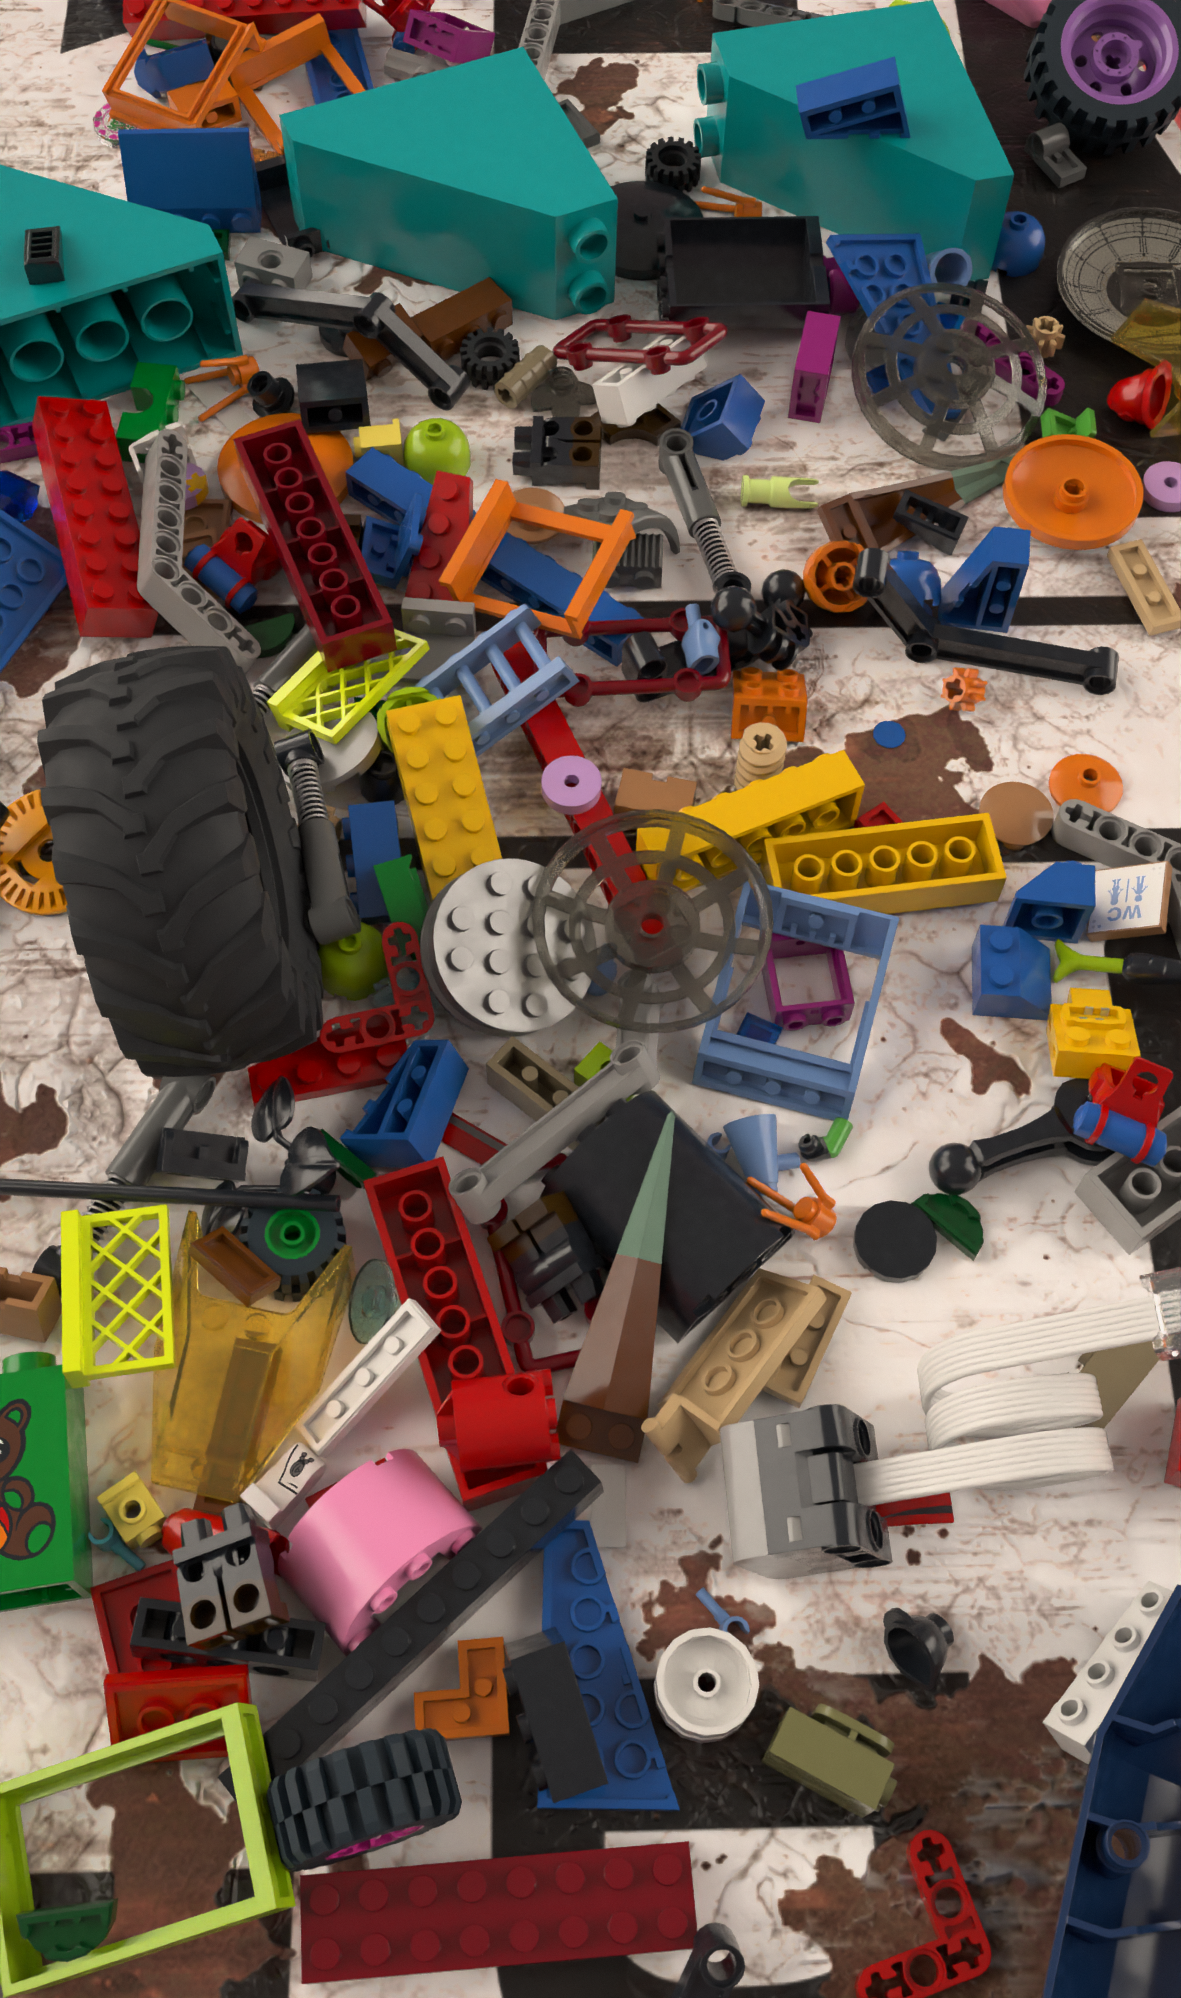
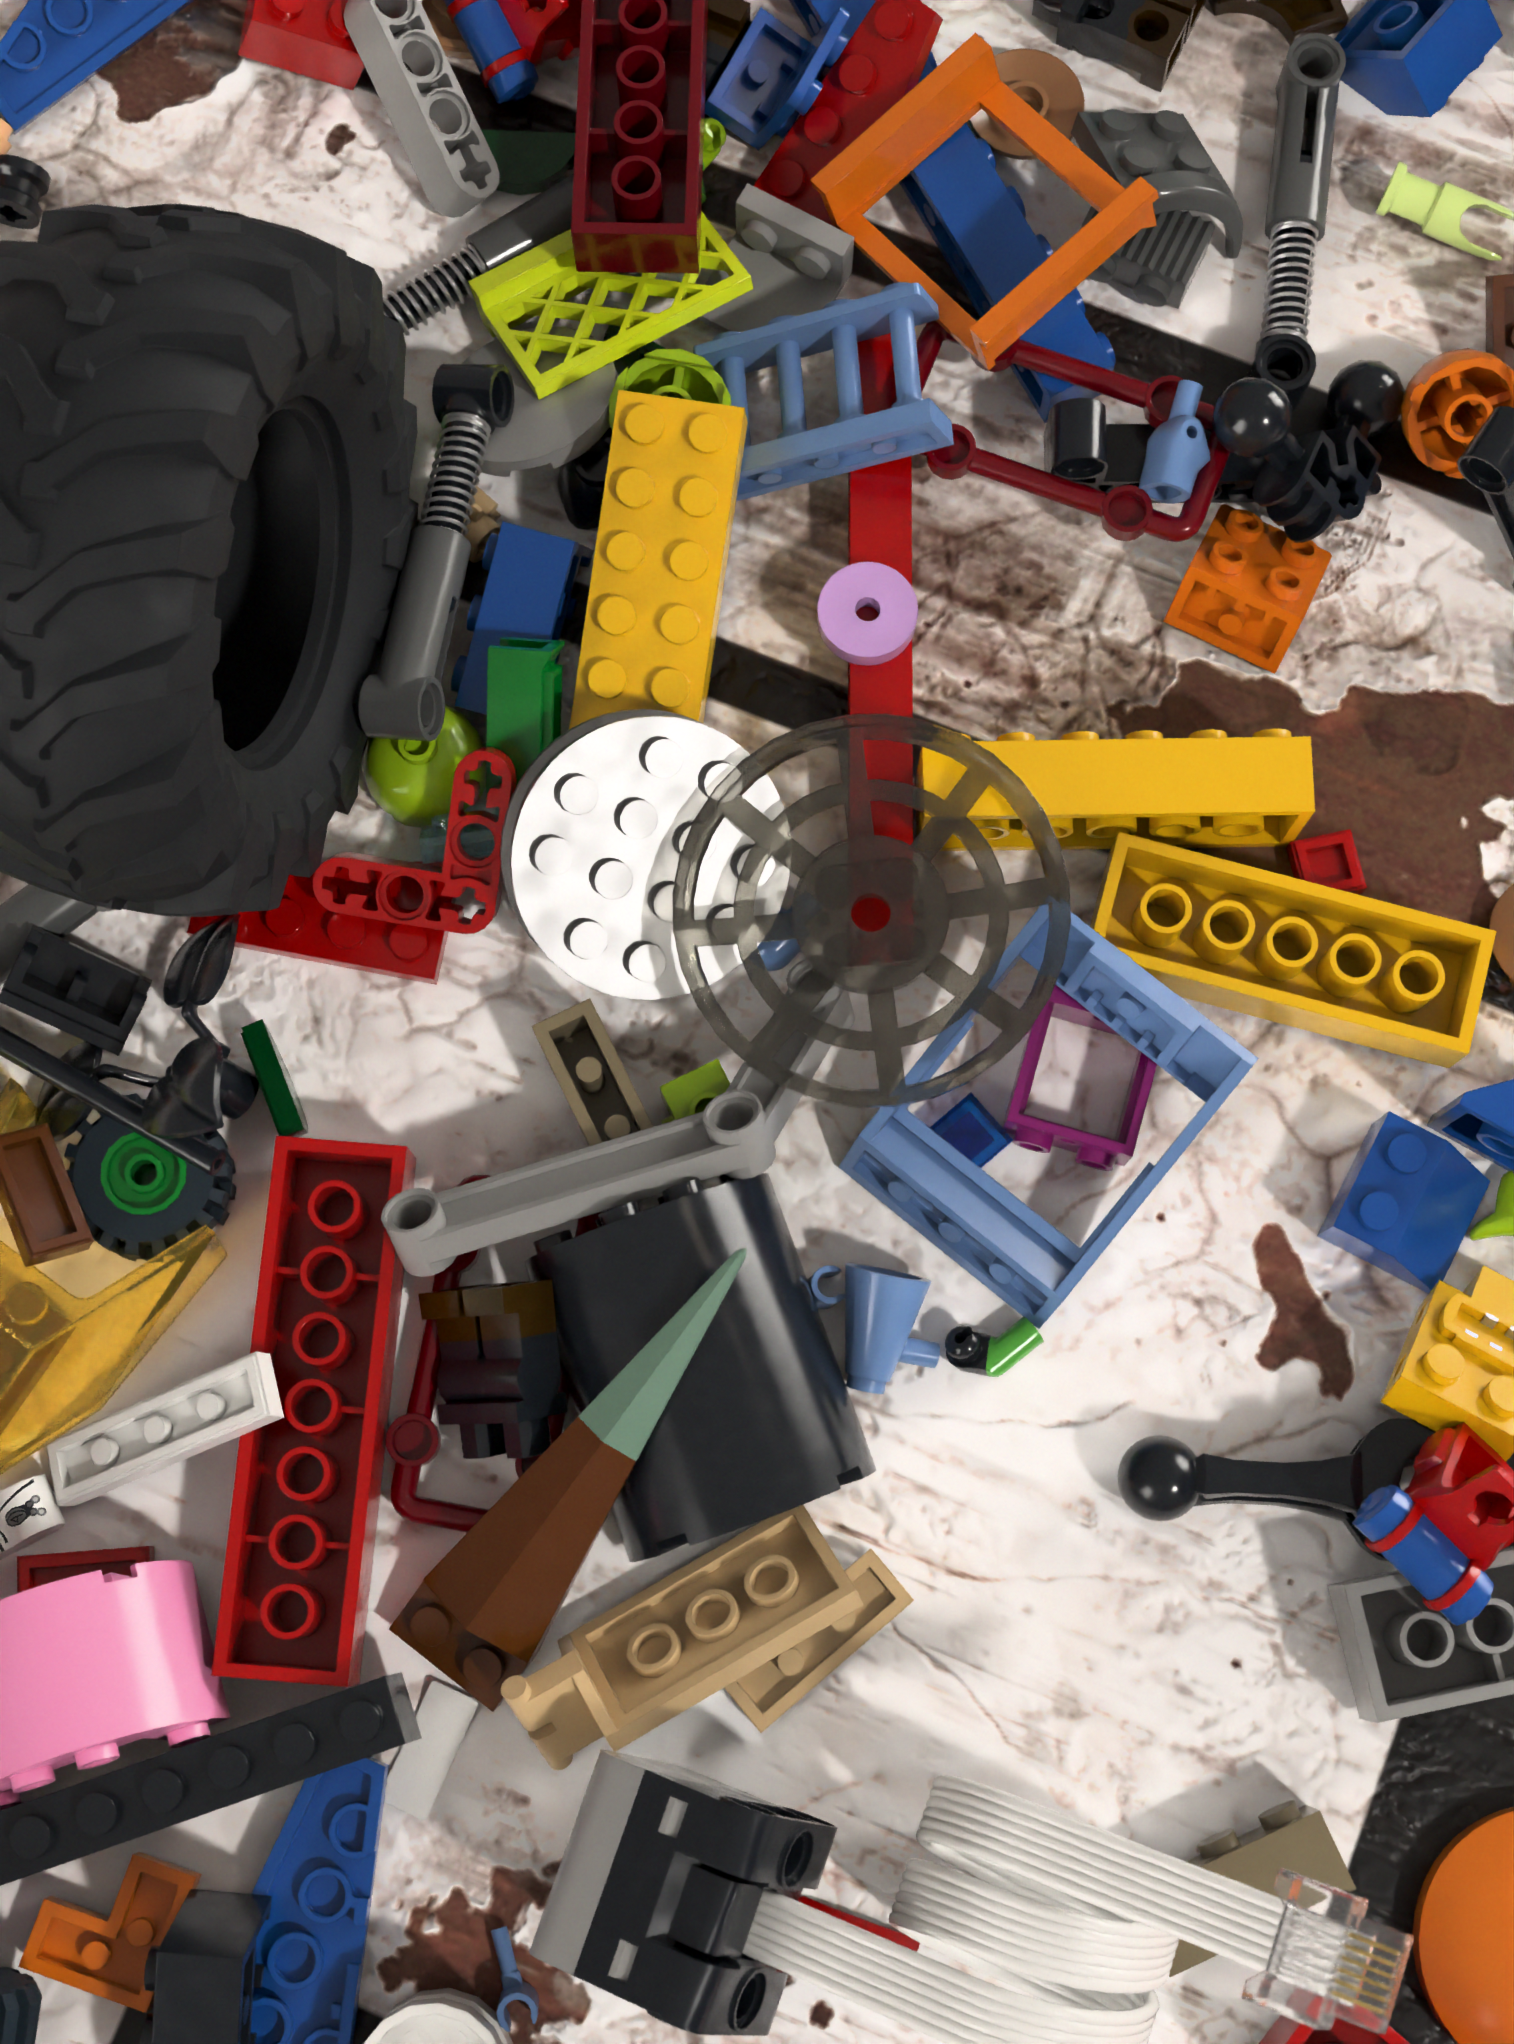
camera: 25 degrees right, 15 degrees up
blue wedge [339,1039,469,1168] -> none
clear light blue dish [348,1258,398,1345] -> none
red cylinder [436,1369,561,1473] -> none
red sticker [441,1112,508,1165] -> none
medium nougat brick [614,768,697,831] -> none
tan piece [734,722,787,790] -> none
orange plant [746,1163,837,1240] -> none
black tile [853,1200,937,1283] -> none
blue sticker [873,721,905,748] -> none
dark green tile [911,1193,984,1261] -> none

